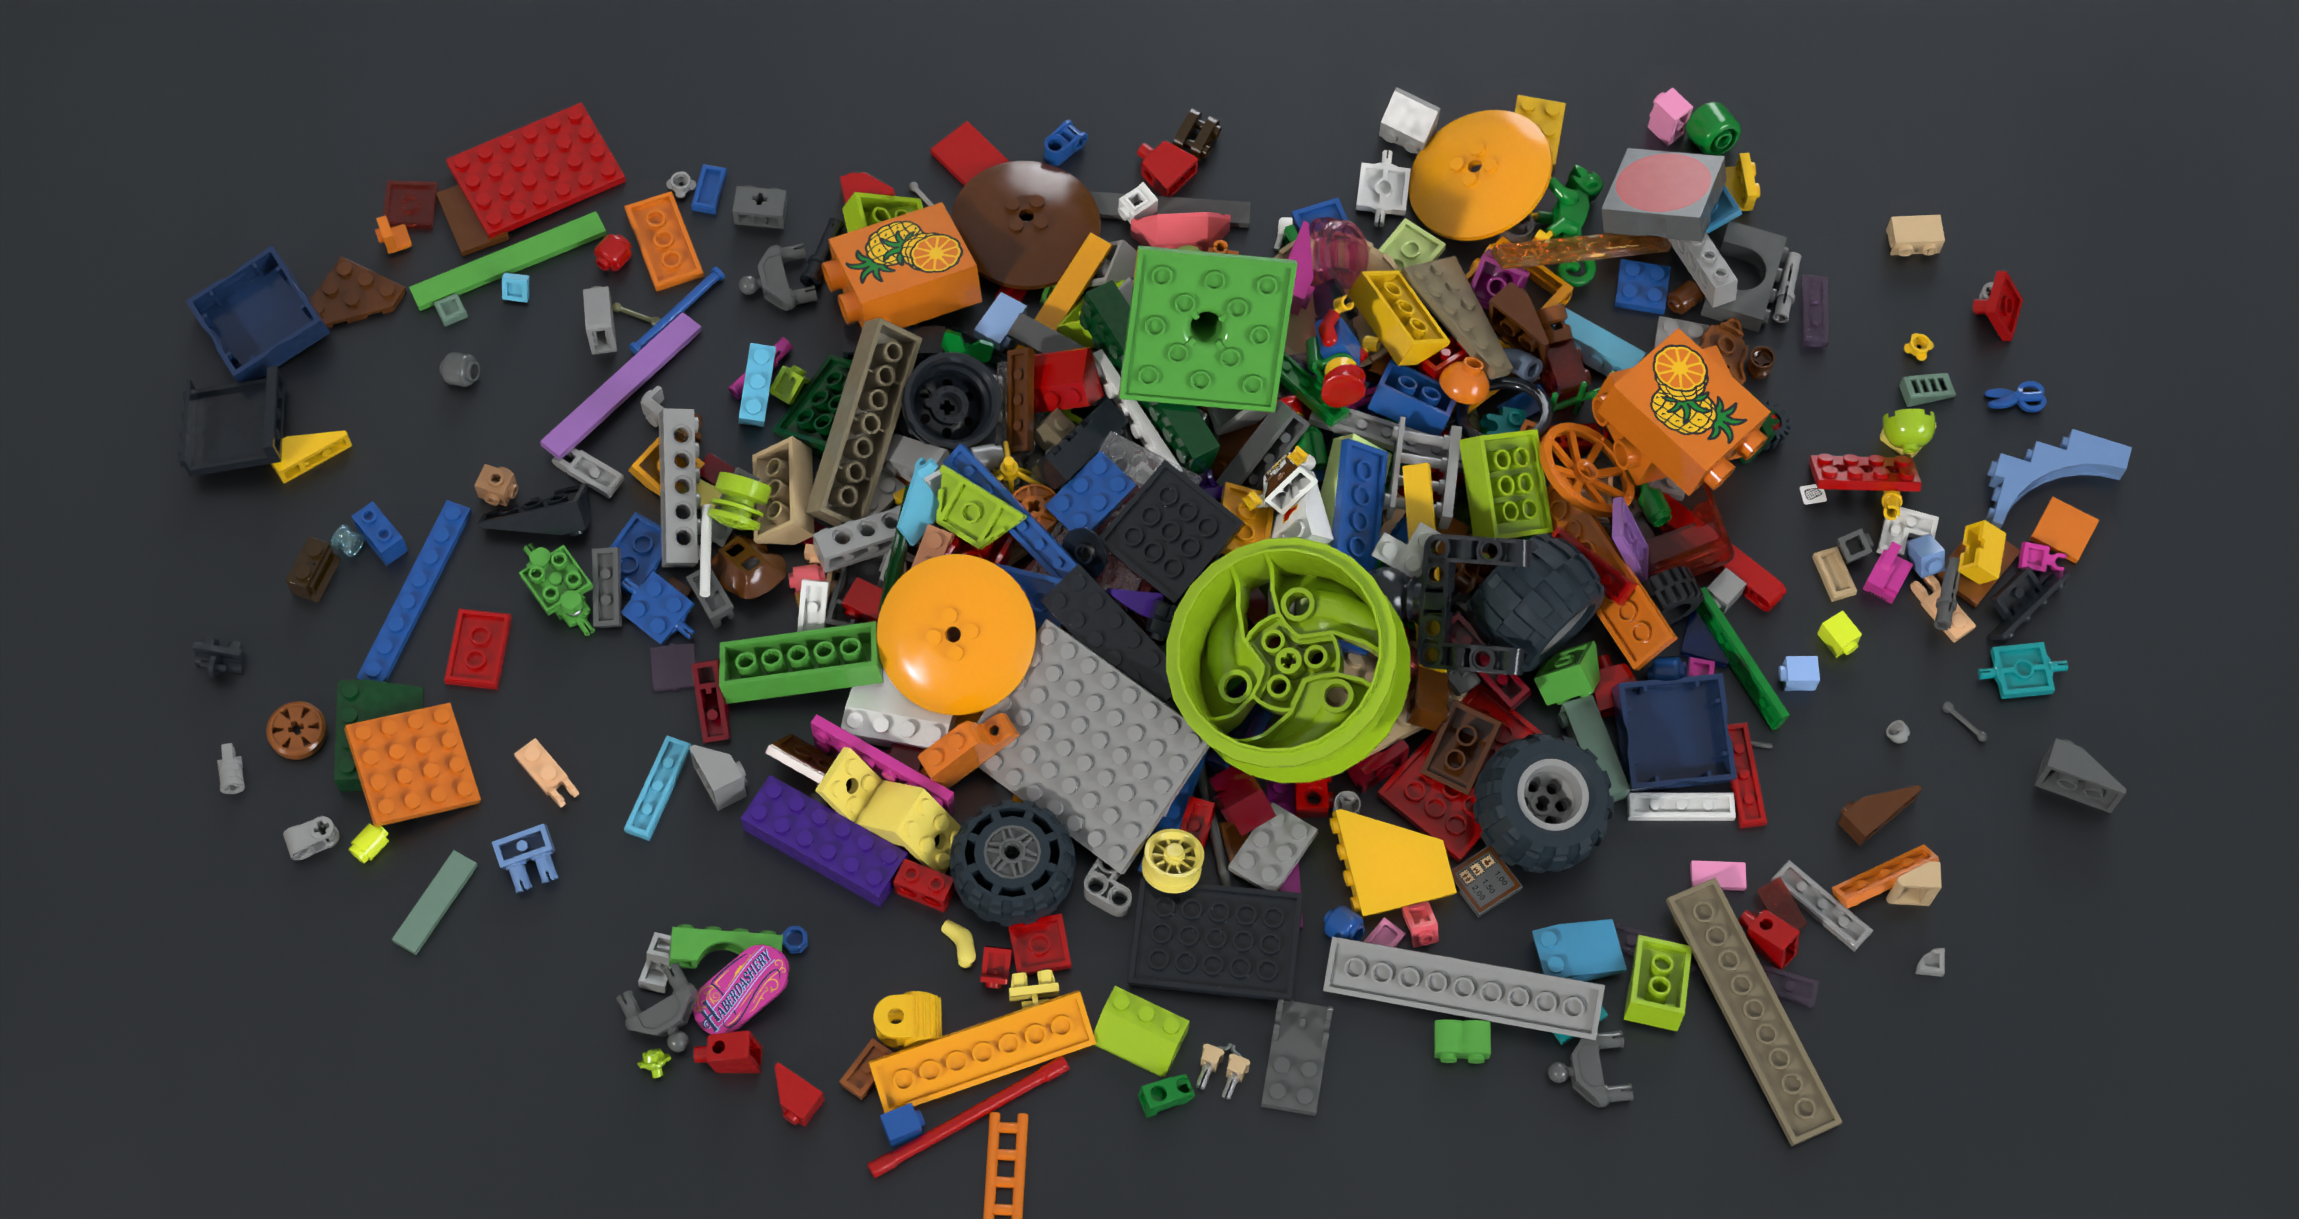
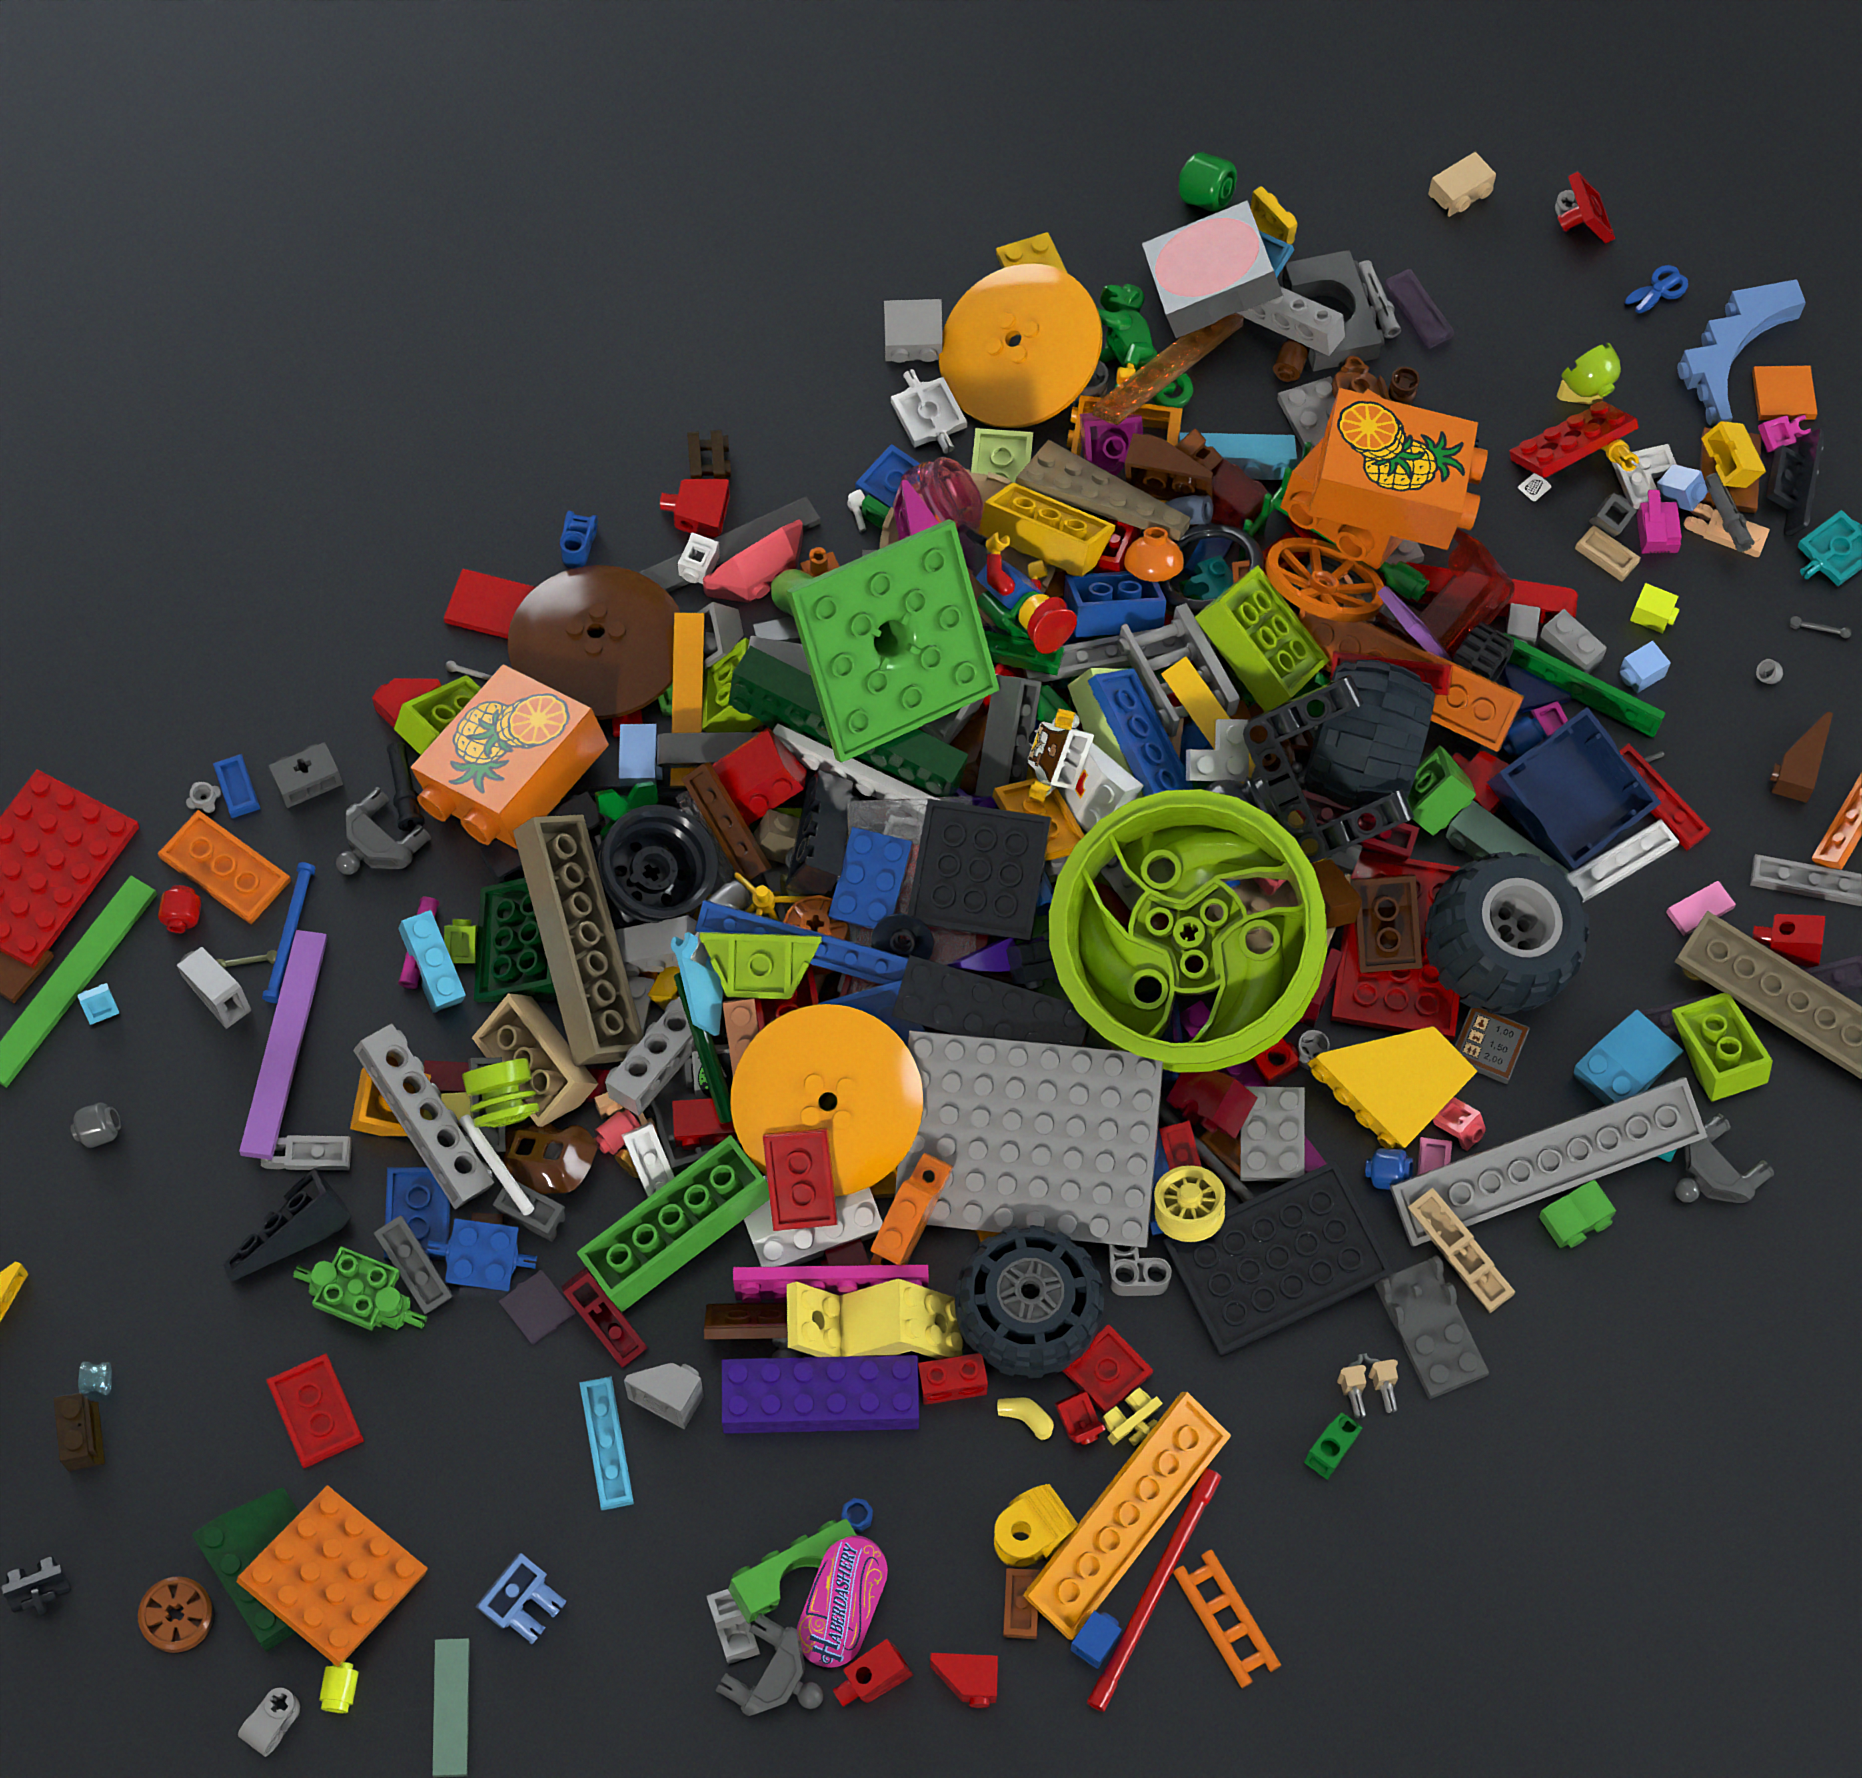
camera: 30 degrees left, 0 degrees up
light grey hinge [217,743,245,794] -> none
blue brick [351,501,408,566] -> none
blue plate [356,500,472,682] -> none
sand green tile [434,293,468,327] -> none
medium nougat brick [474,464,518,507] -> none
light nougat hinge [514,738,579,807] -> none
lime plant [637,1048,671,1078] -> none
light grey bracket [641,386,664,427] -> none
lime slope [1093,986,1190,1079] -> none
blue plate [1614,259,1671,315] -> none
bright pink brick [1648,88,1693,147] -> none
clear red plate [1752,877,1809,930] -> none
sand green slope [1899,373,1956,407] -> none
yellow plate [1904,333,1934,361] -> none
none -> red tile [763,1128,838,1231]
none -> tan slope [1408,1188,1515,1313]
none -> light grey brick [1538,609,1607,674]

